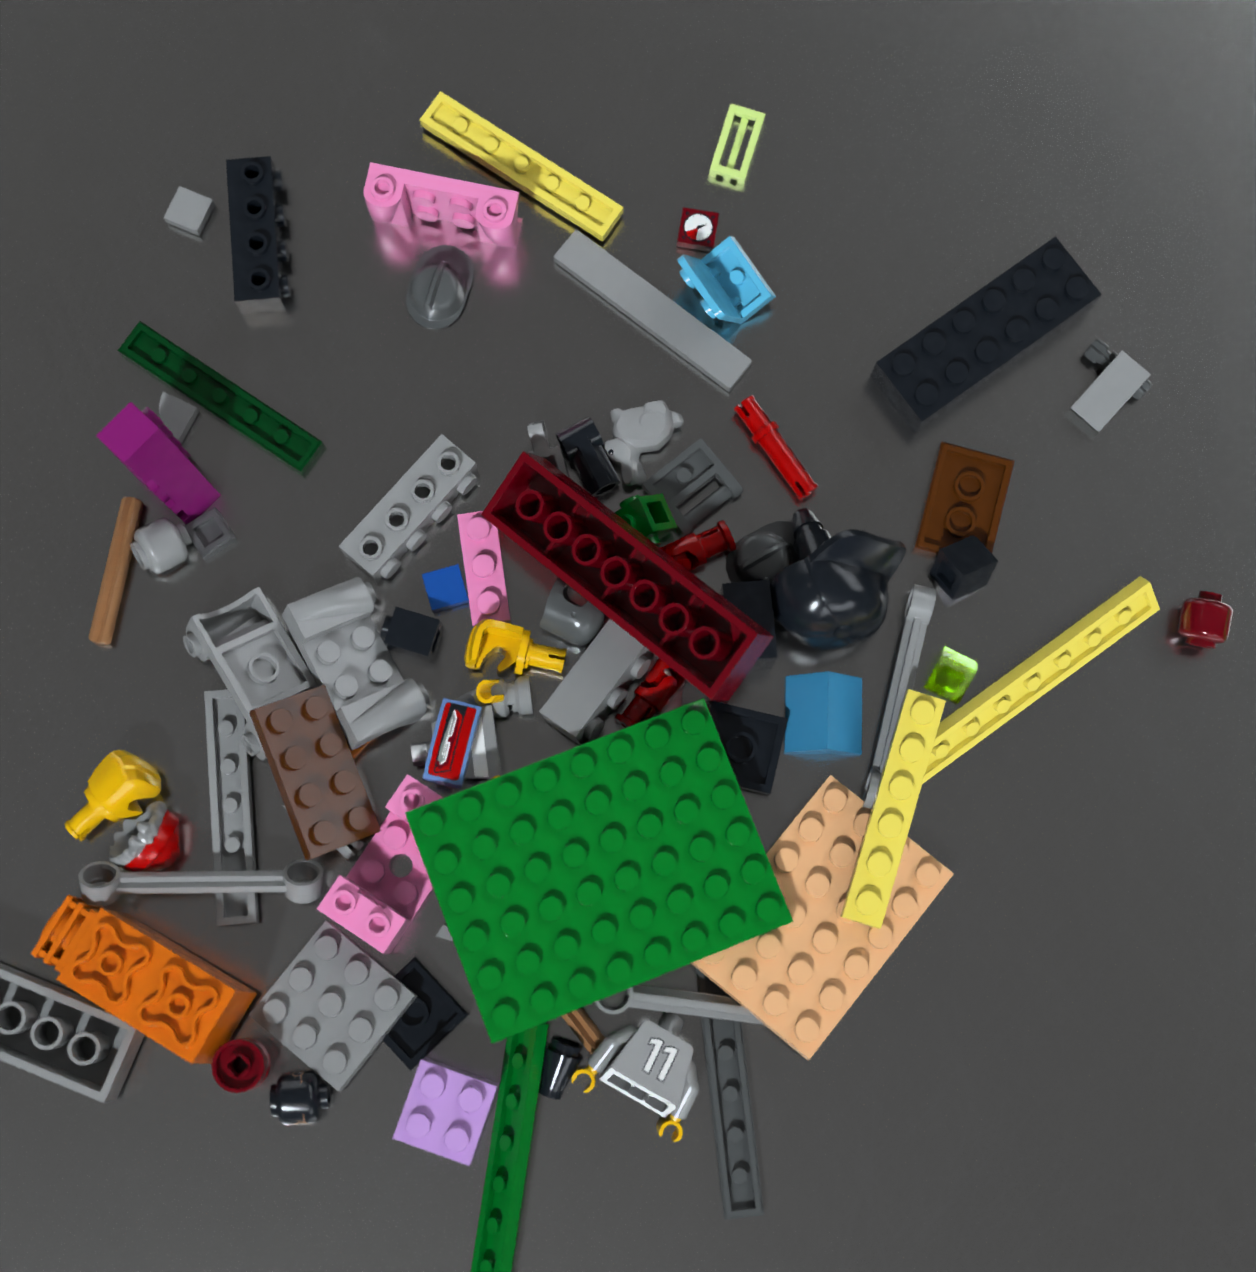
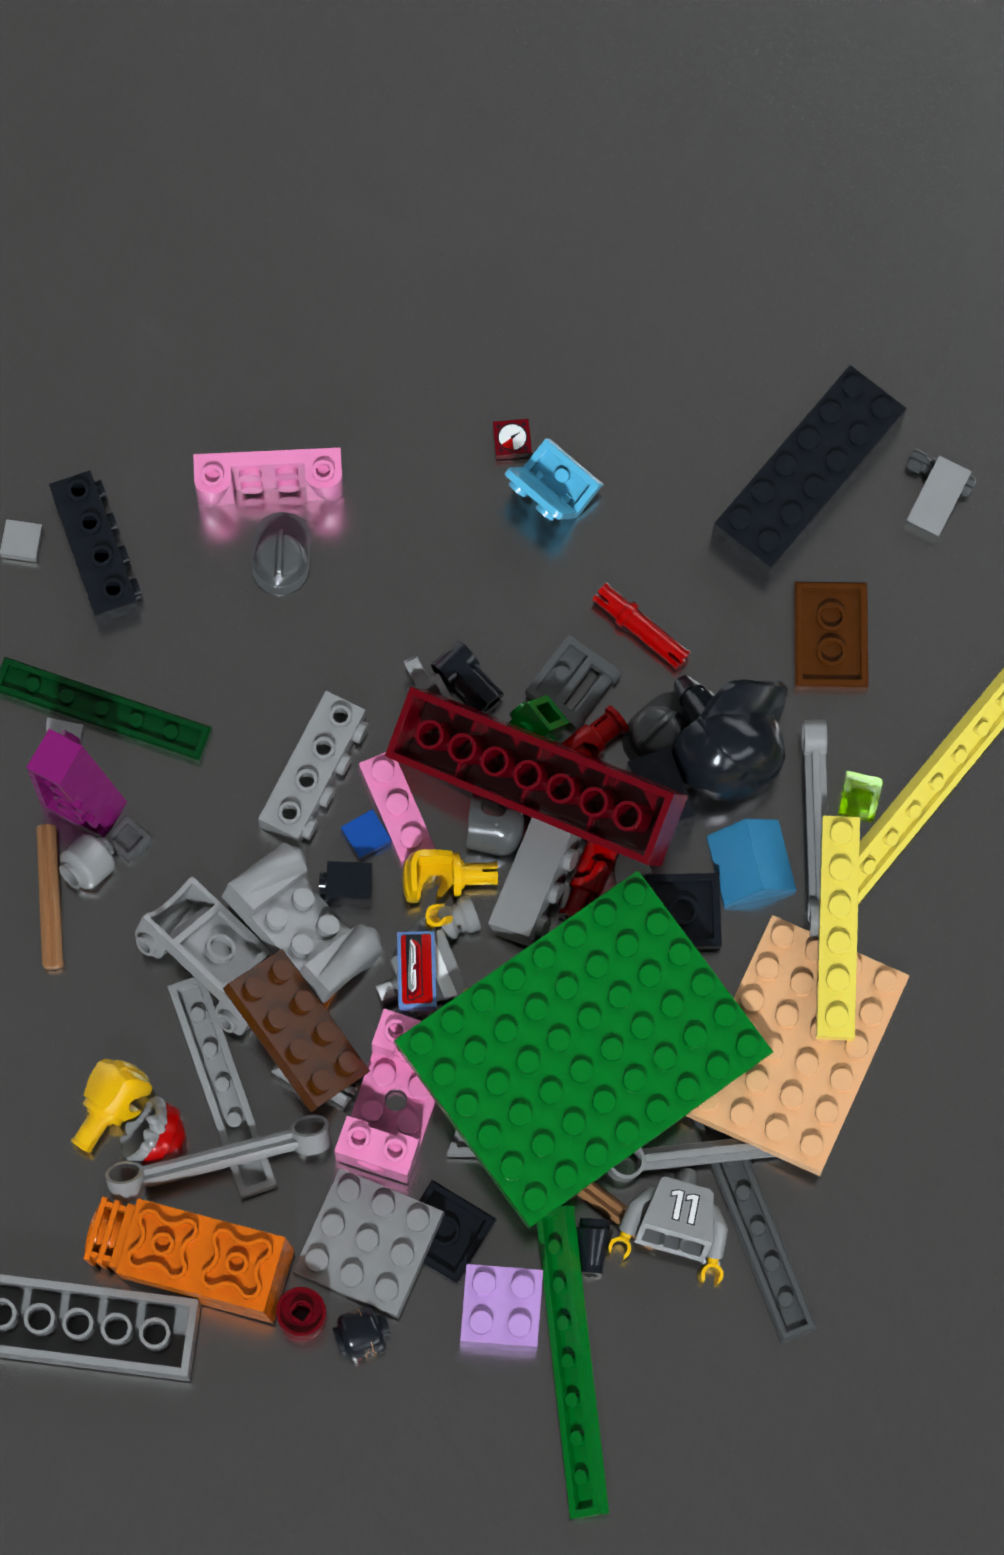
camera: 15 degrees left, 5 degrees down
light yellow plate [420,91,623,242] -> none
light grey tile [553,229,753,392] -> none
light grey animal [603,400,684,486] -> none
yellowish green tile [709,103,765,185] -> none
black panel [929,536,998,600] -> none

